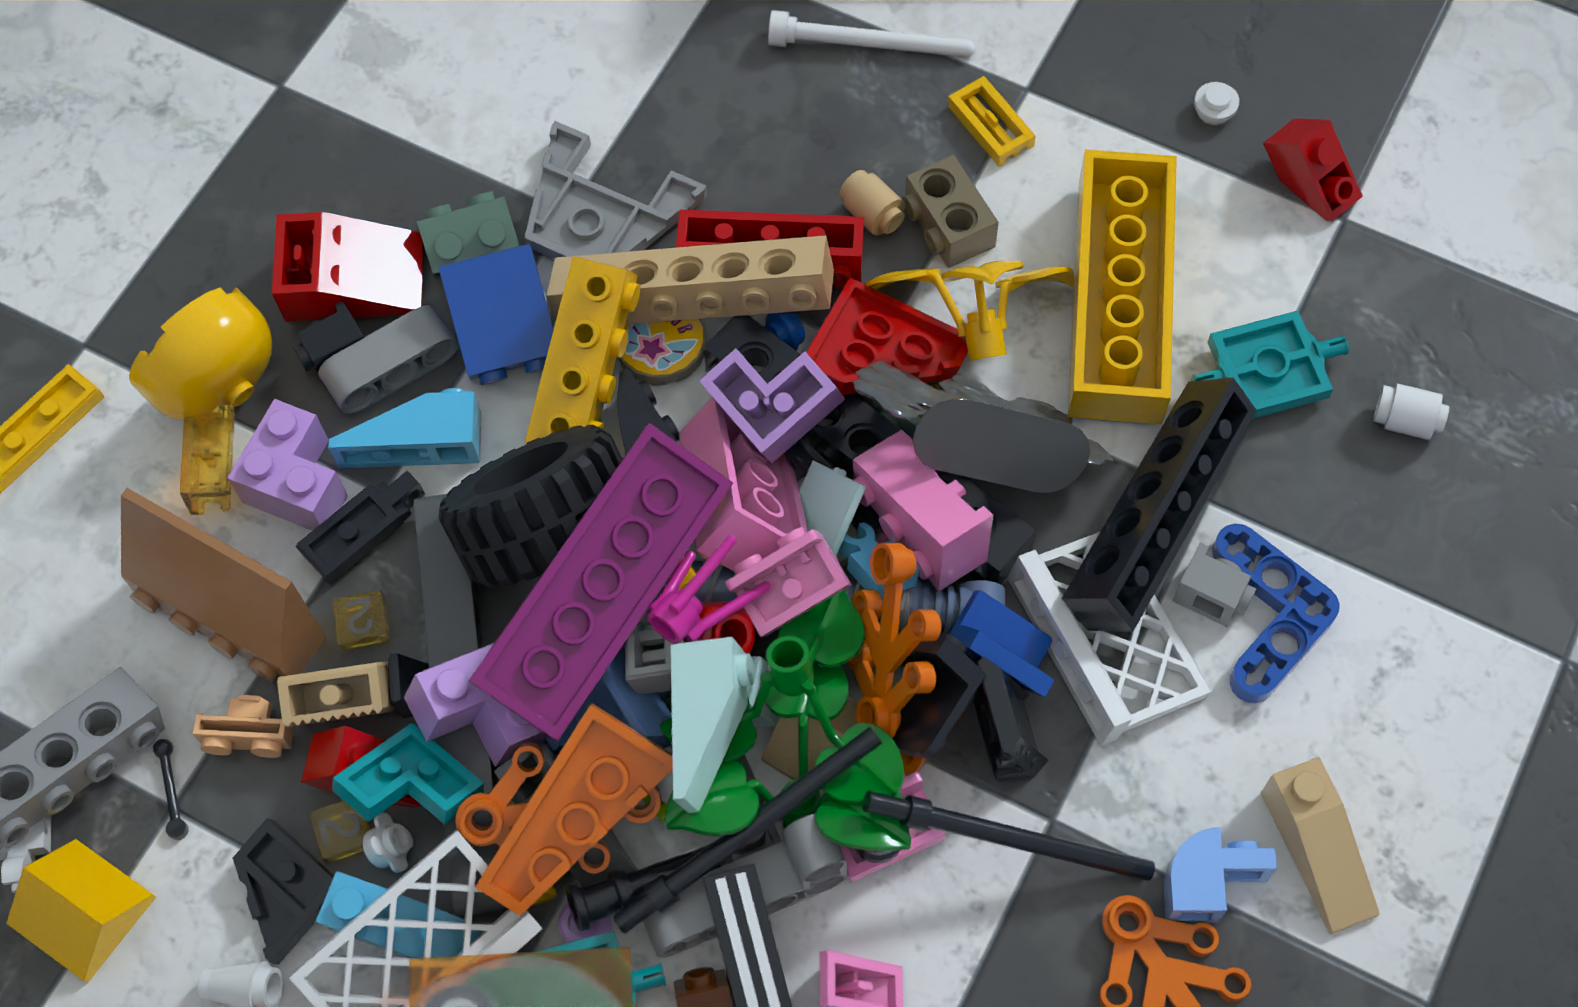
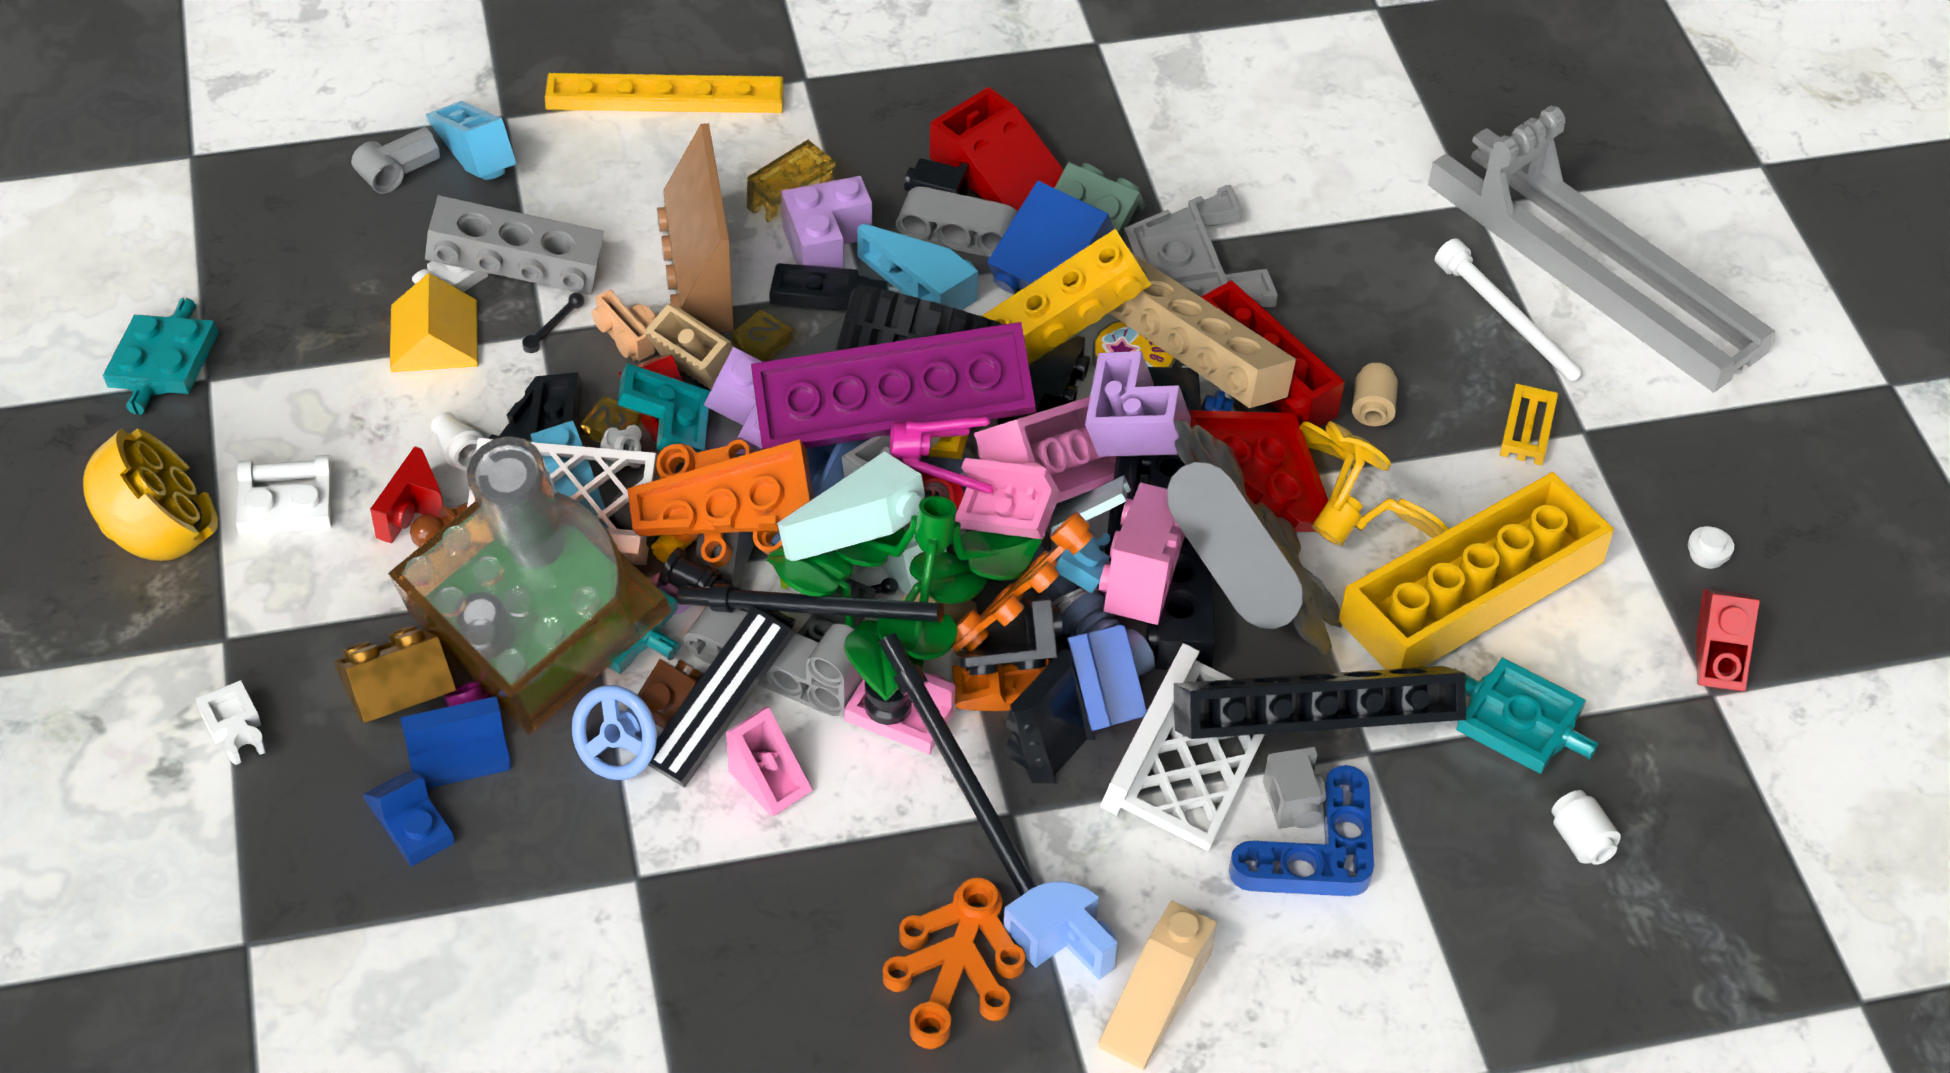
camera: 45 degrees right, 15 degrees down
yellow cylinder [129,287,272,421] -> none
dark tan brick [902,154,999,268] -> none

